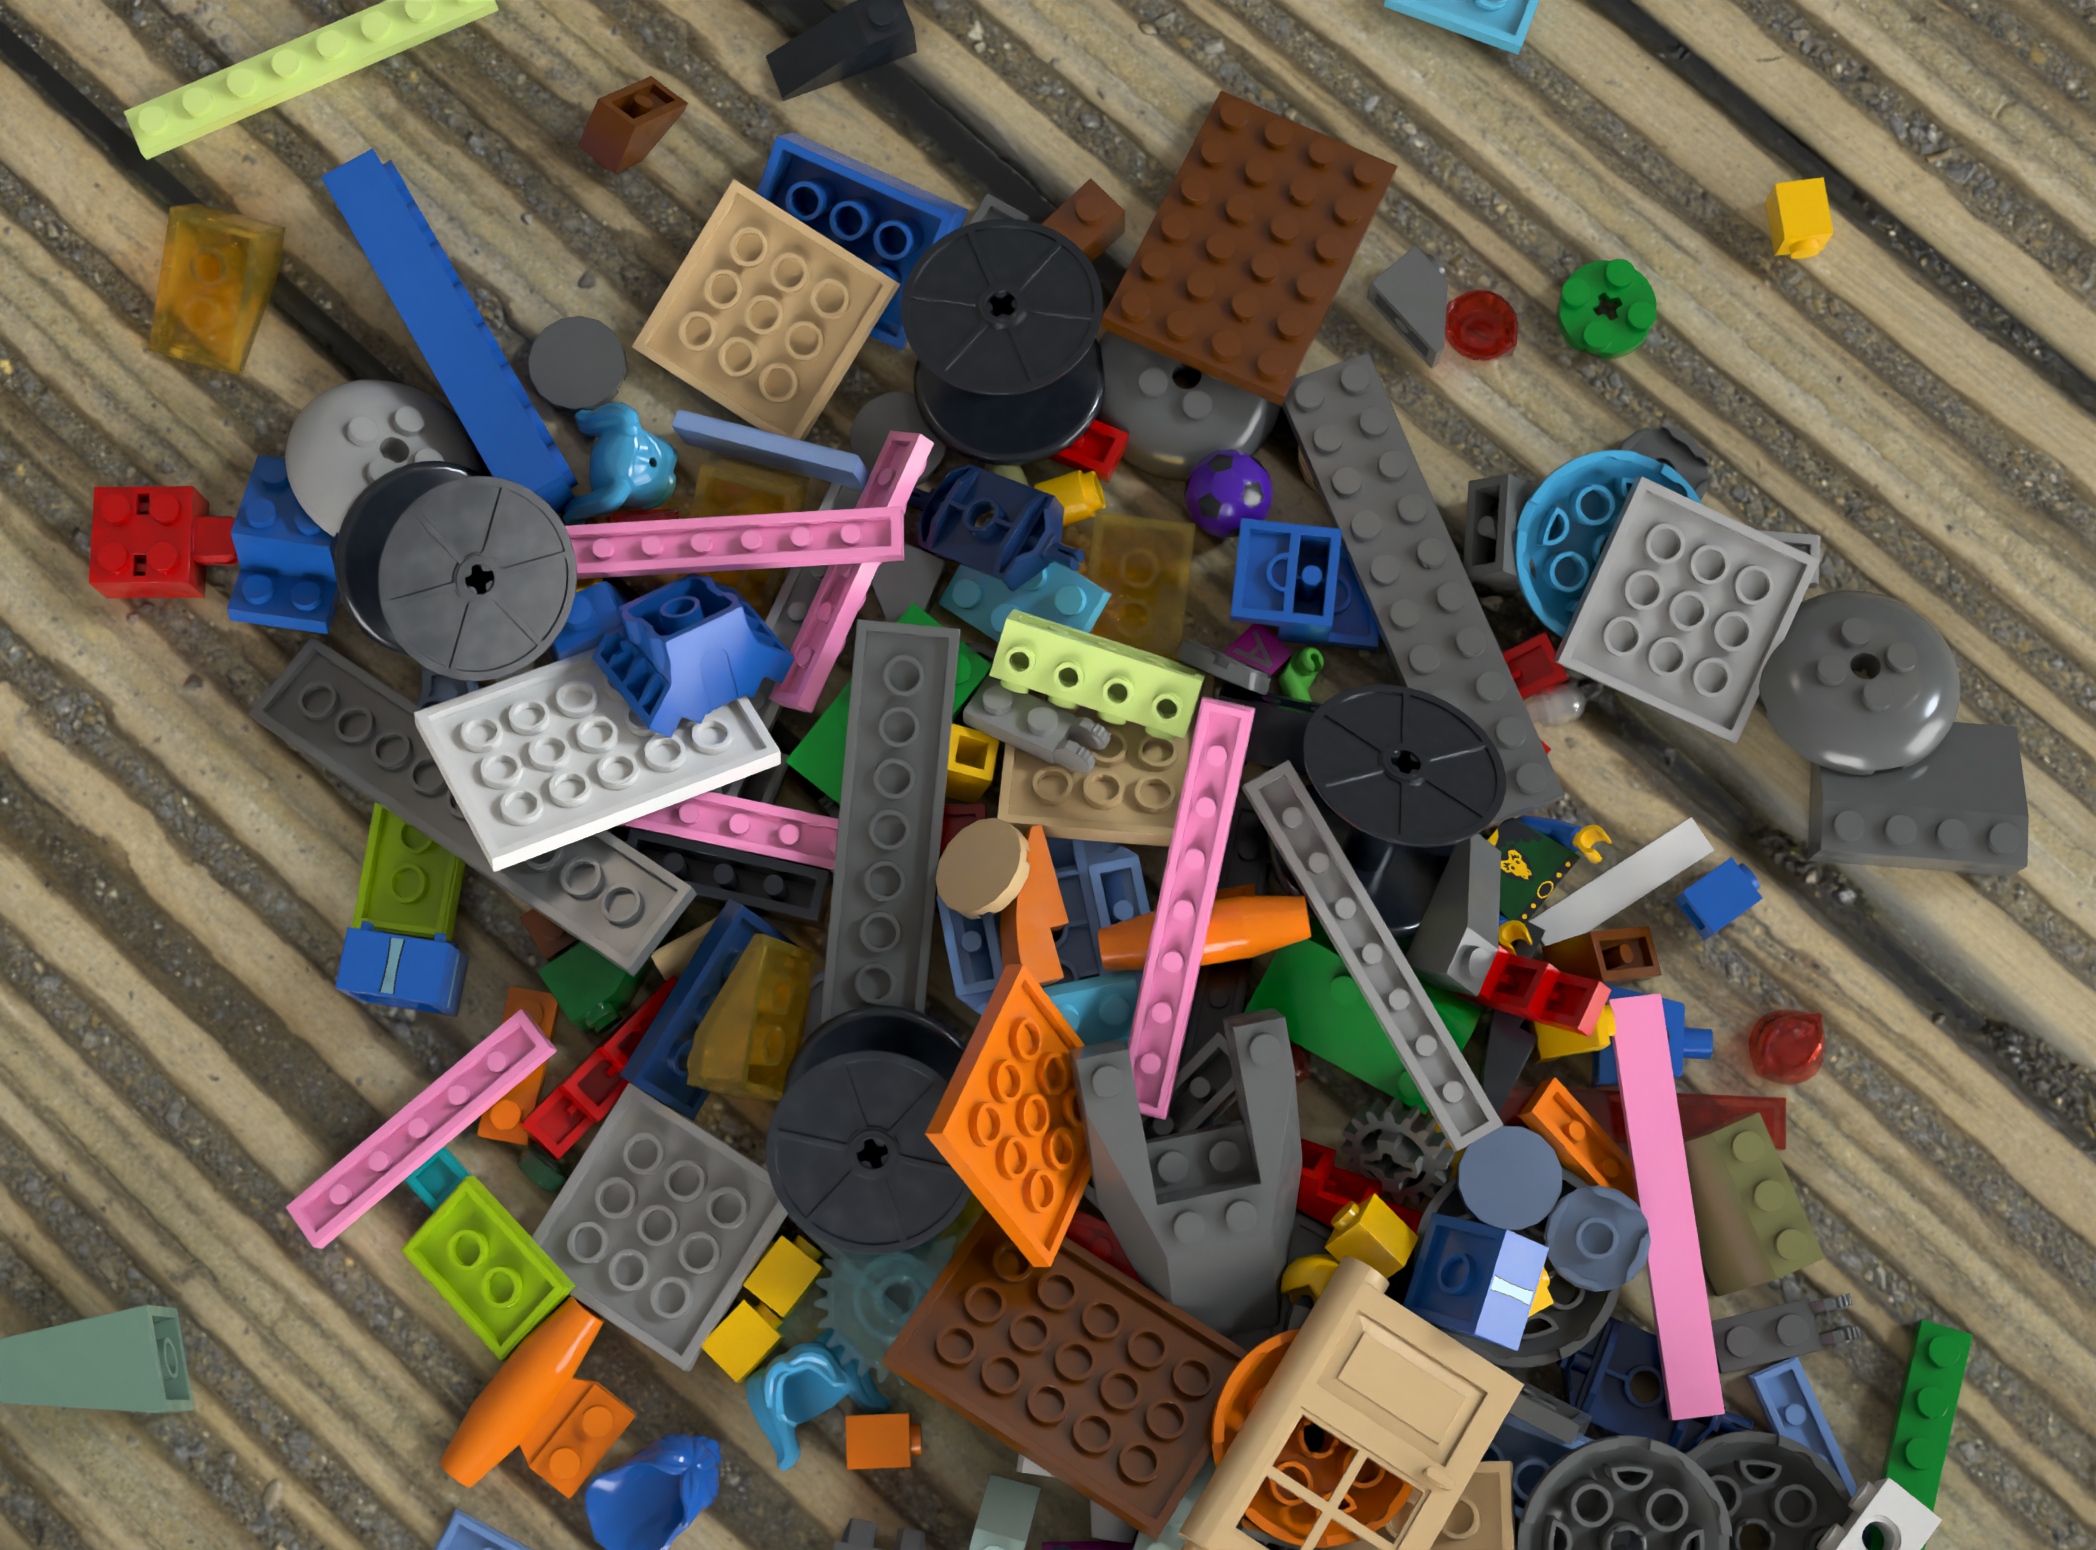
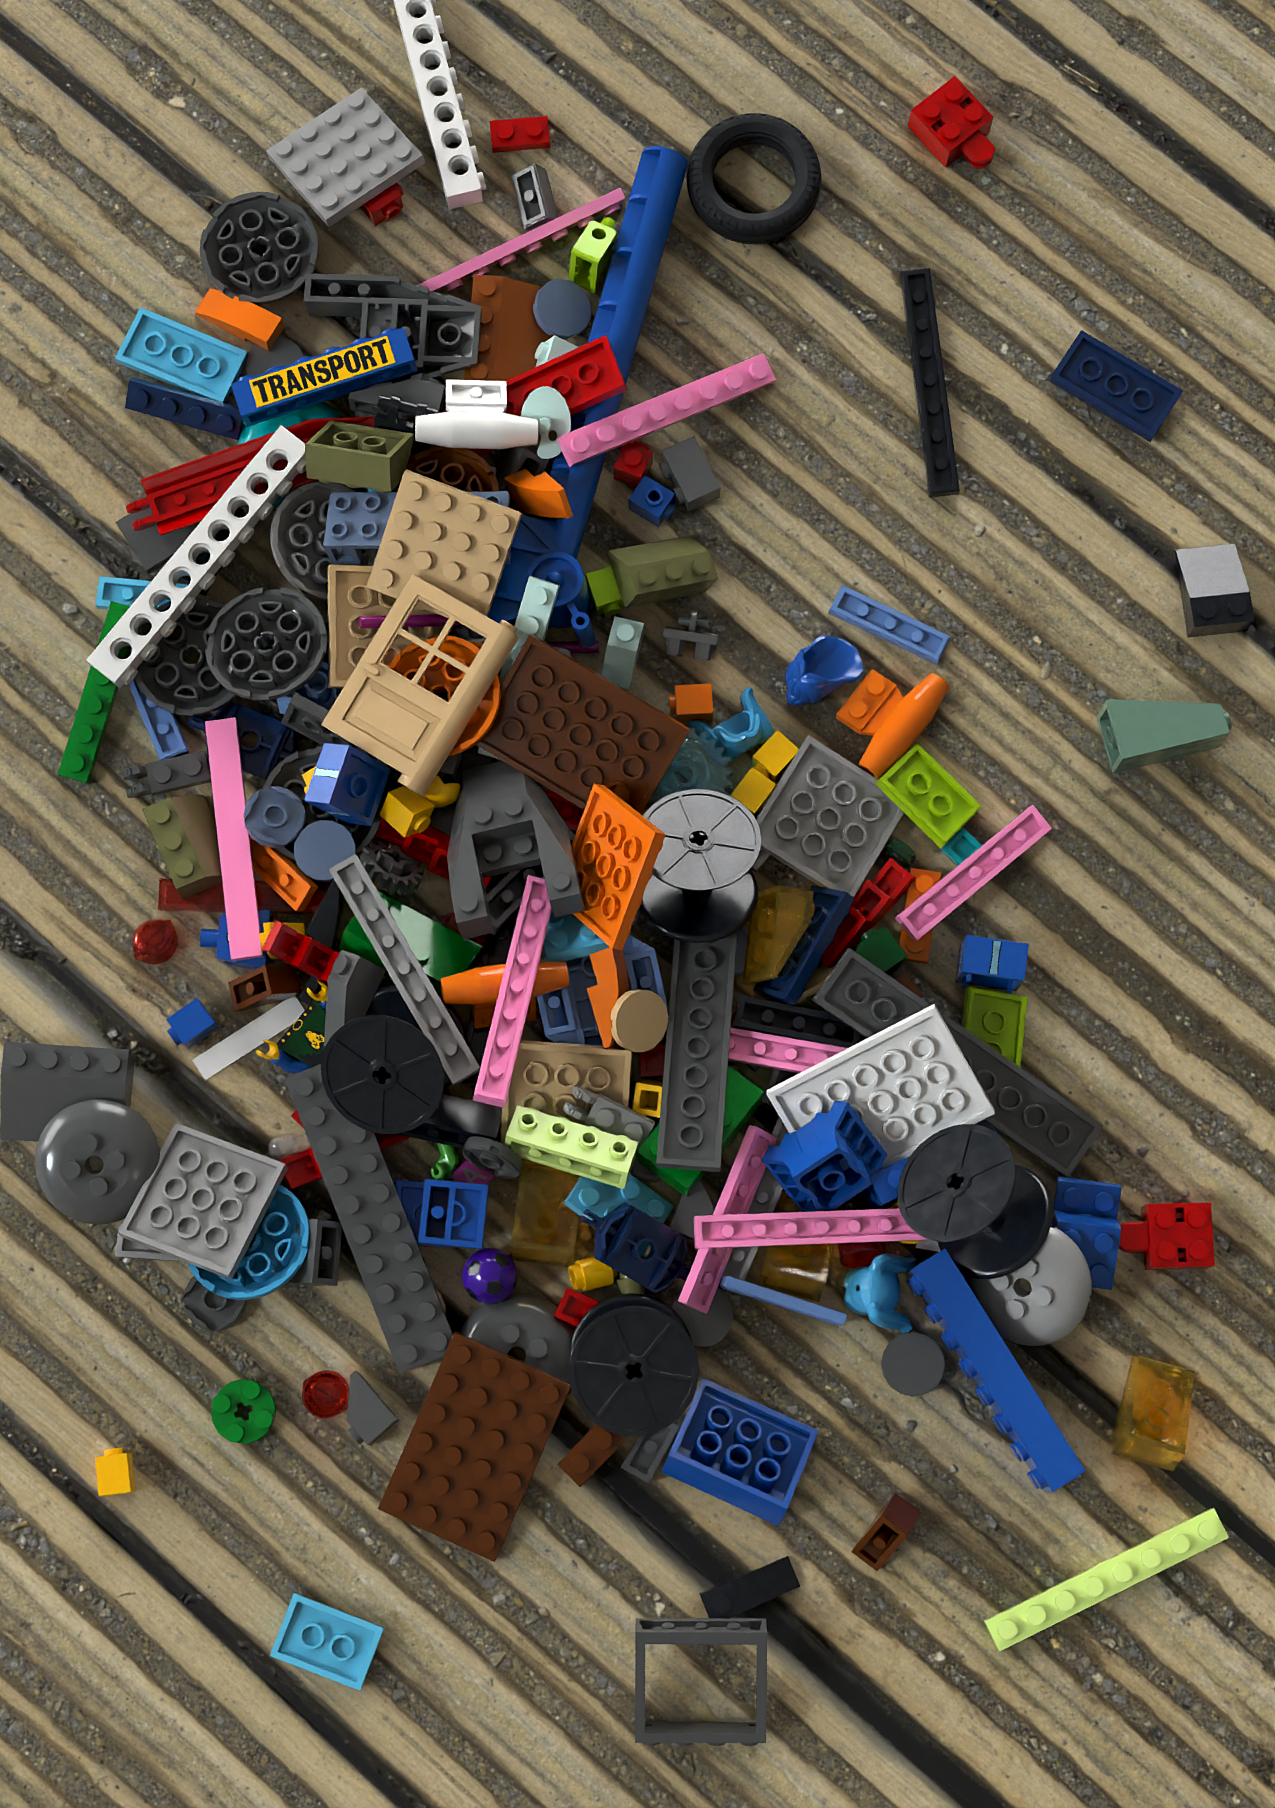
camera: 175 degrees right, 0 degrees up
tan plate [632,179,900,441] -> none

